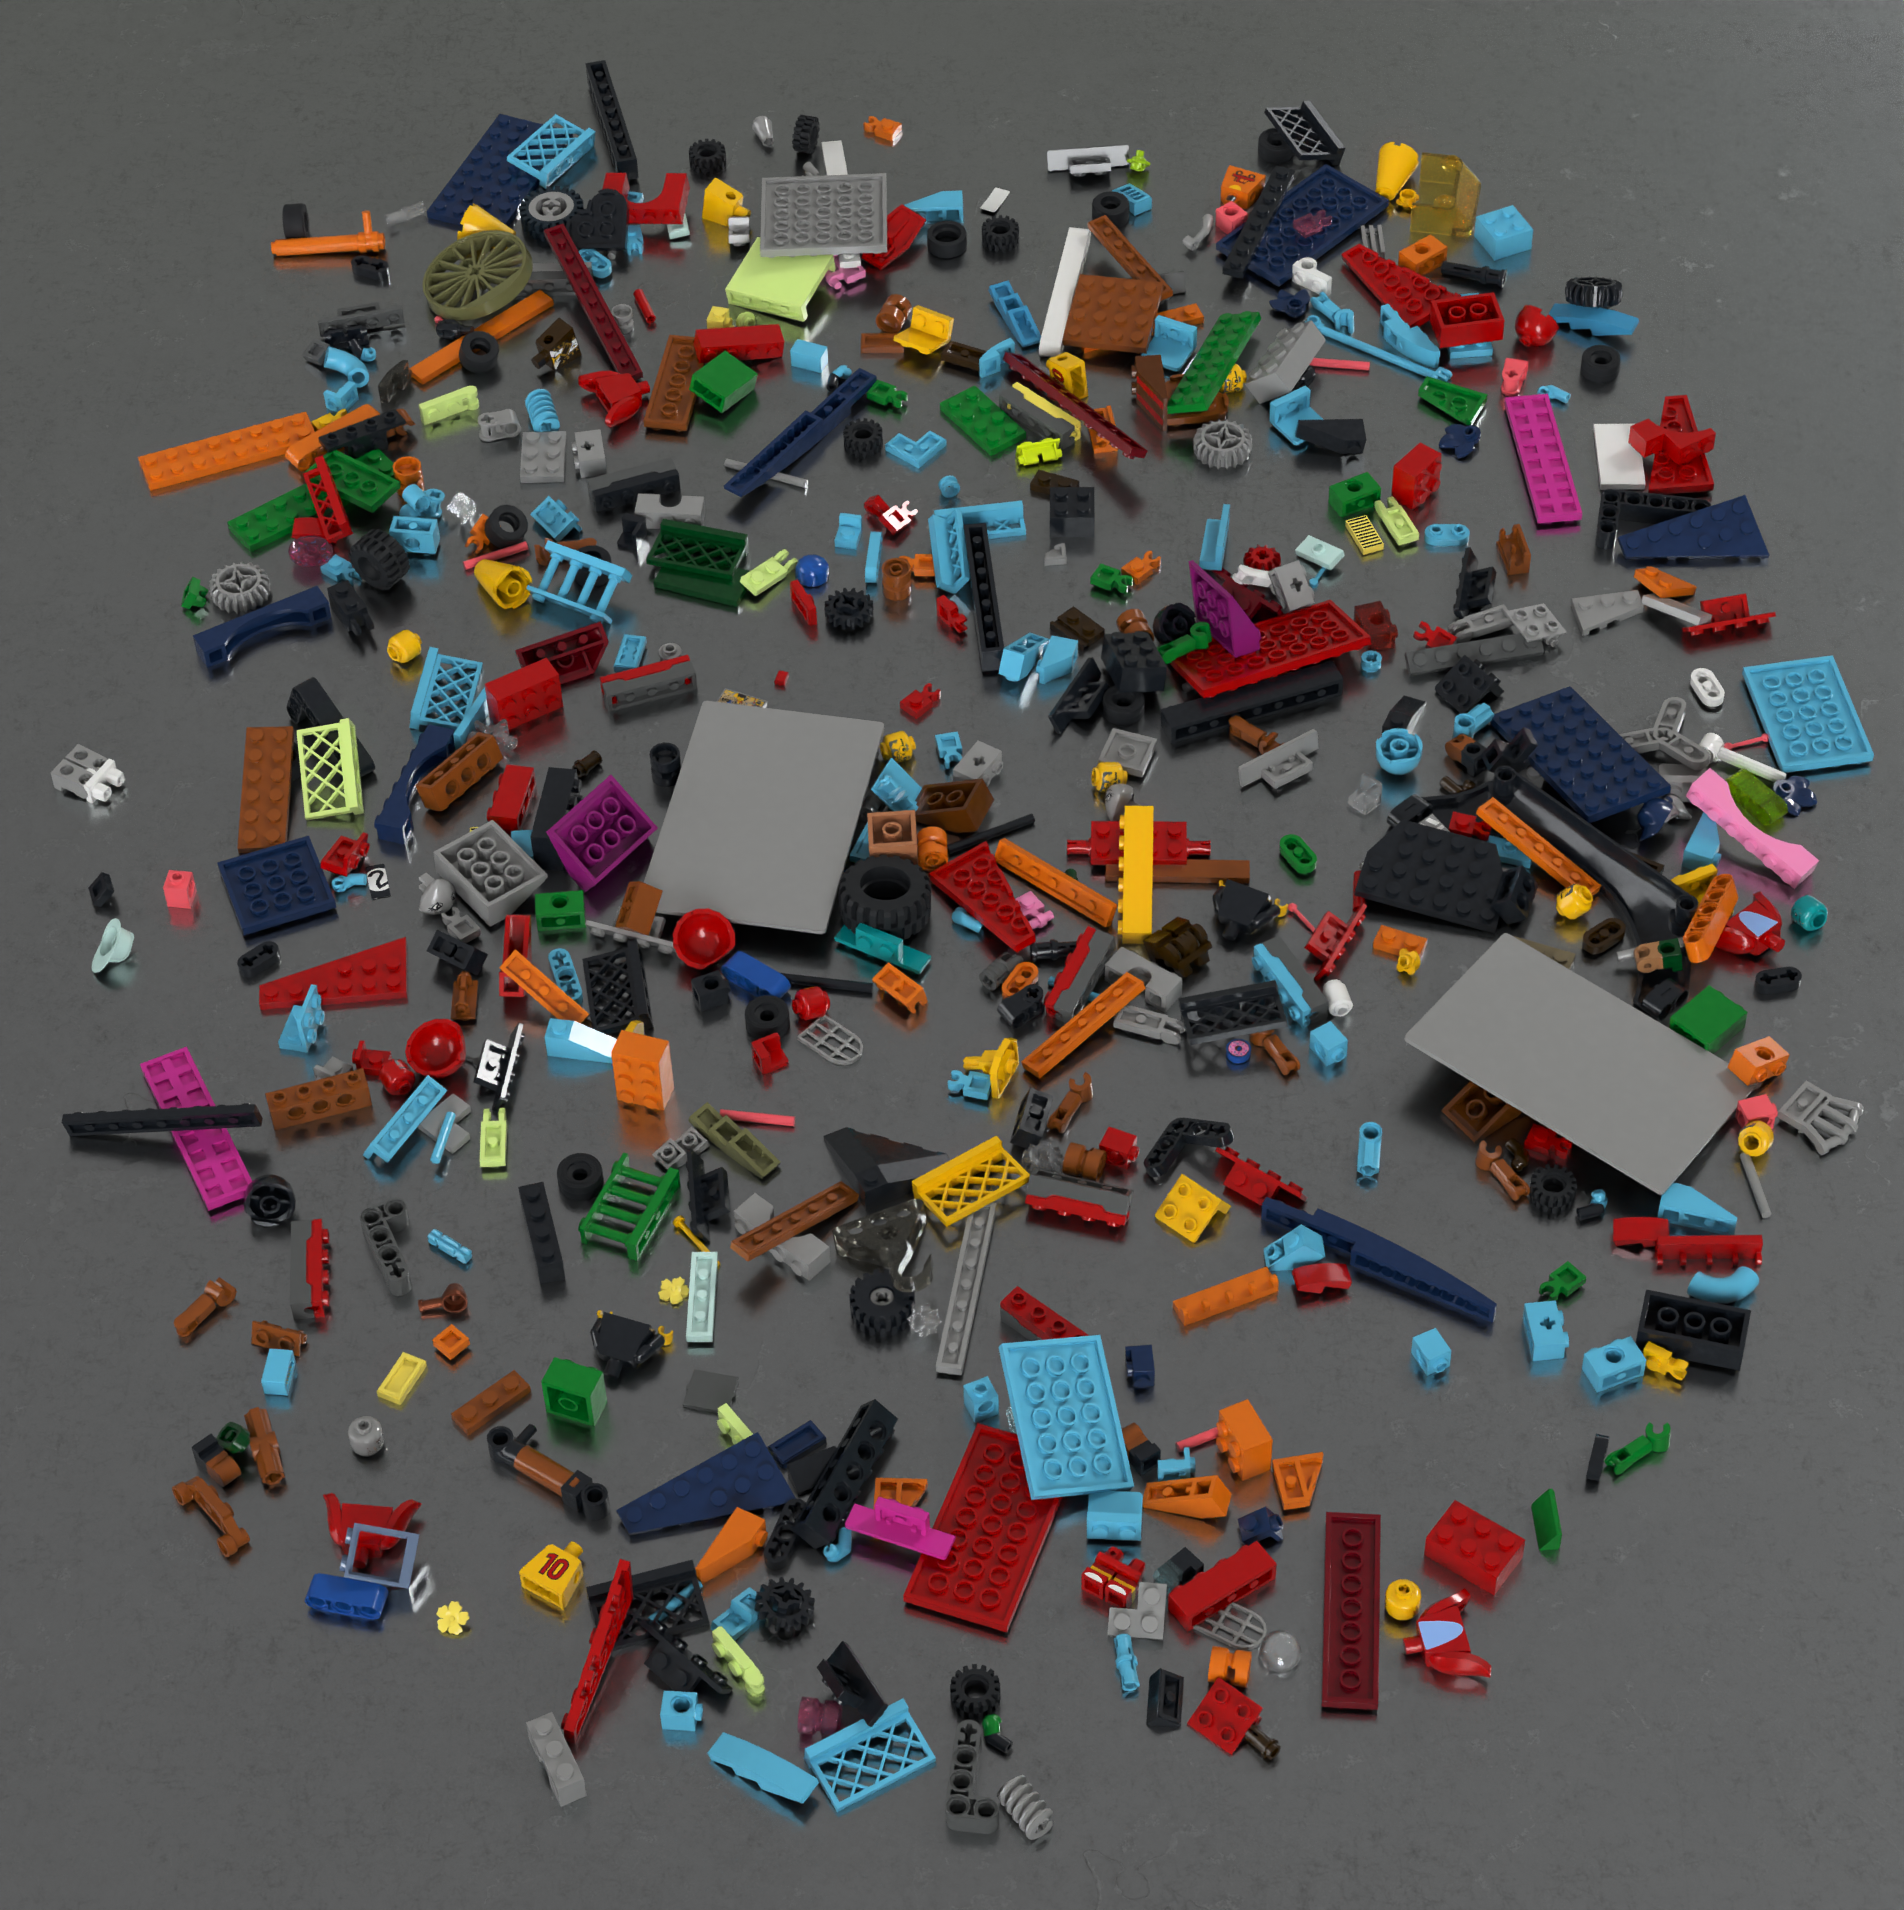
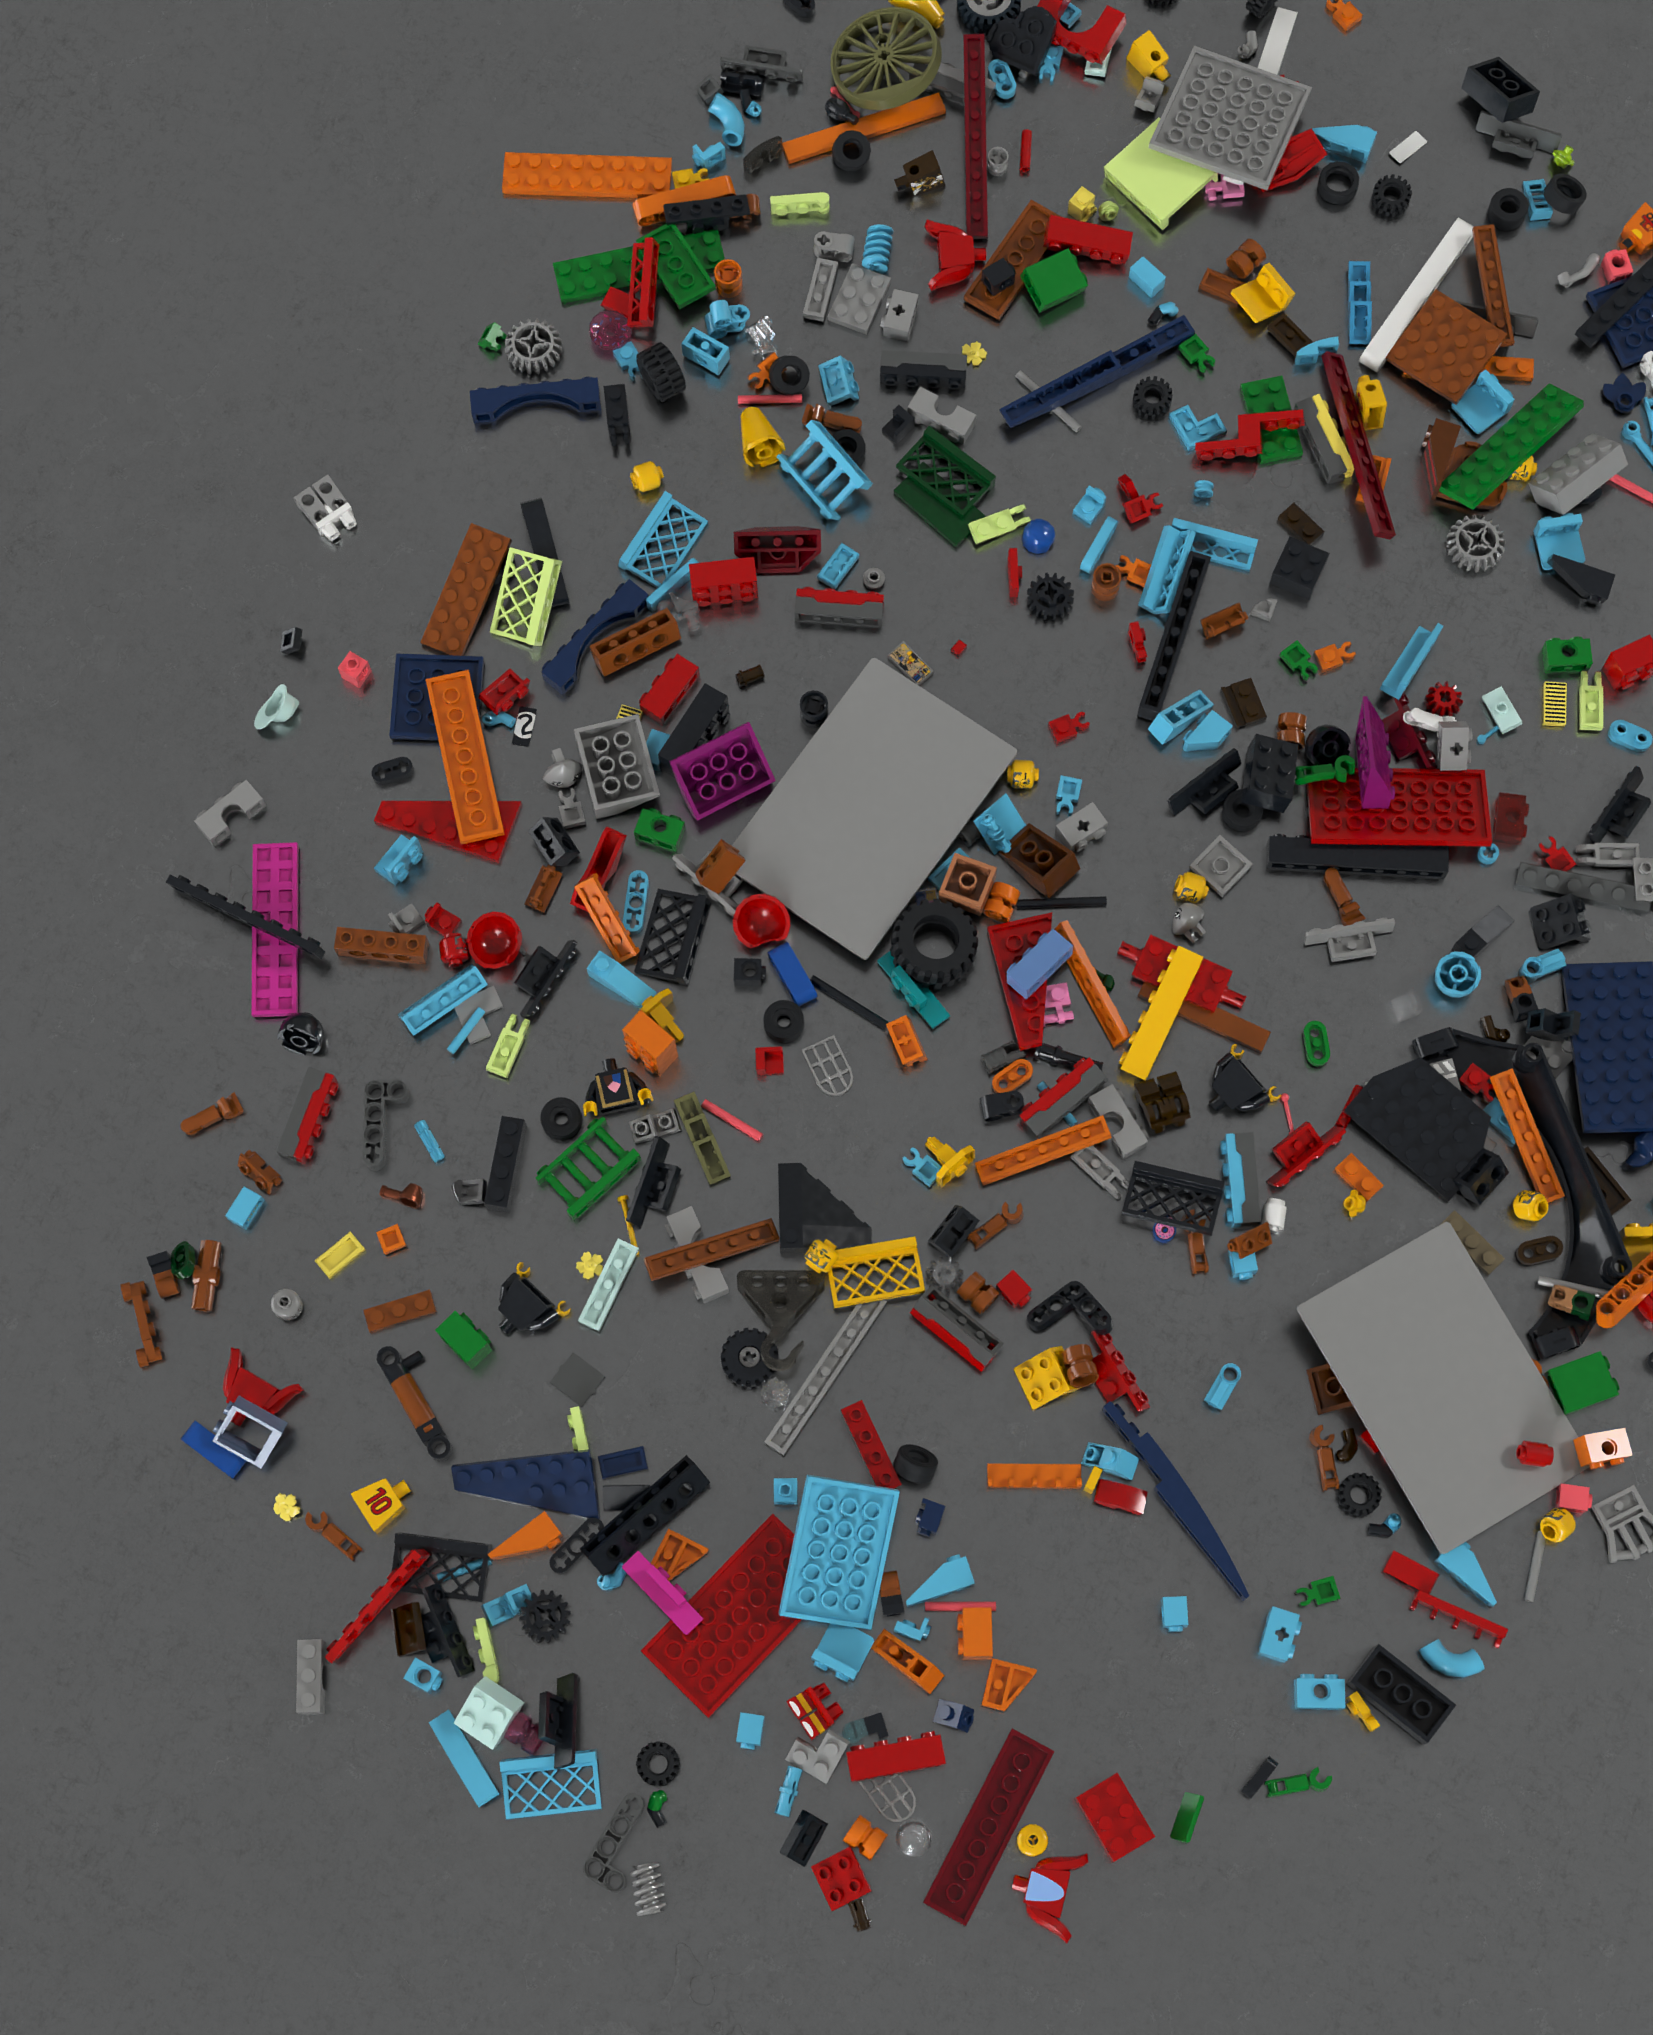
camera: 25 degrees right, 25 degrees up
red head [792,986,830,1021] -> none
medium azure arm [951,907,983,933] -> none
neon yellow hinge [1015,438,1062,466] -> none
none -> light grey arch [194,780,266,847]
none -> dark orange piece [305,1511,362,1561]
none -> dark brown plate [391,1602,426,1656]
none -> orange plate [426,670,505,845]
none -> flat silver plate [451,1179,487,1205]
none -> light aqua brick [454,1676,525,1750]
none -> black torso [583,1058,654,1117]
none -> medium azure brick [736,1712,765,1750]
none -> light grey plate [803,257,838,322]
none -> yellow head [804,1239,839,1274]
none -> black tyre [893,1444,938,1484]
none -> medium azure slope [906,1554,975,1608]
none -> light yellow plant [962,341,987,366]
none -> black brick [981,258,1016,296]
none -> medium blue brick [1006,929,1073,1000]
none -> dark orange wheel [1061,1344,1099,1388]
none -> yellow tile [1084,1466,1102,1494]
none -> red bracket [1195,409,1305,461]
none -> dark orange hinge [1200,603,1248,639]
none -> dark orange hinge [1227,1222,1272,1259]
none -> black brick [1461,57,1540,123]
none -> red brick [1516,1441,1554,1467]
none -> black tyre [1543,174,1587,214]

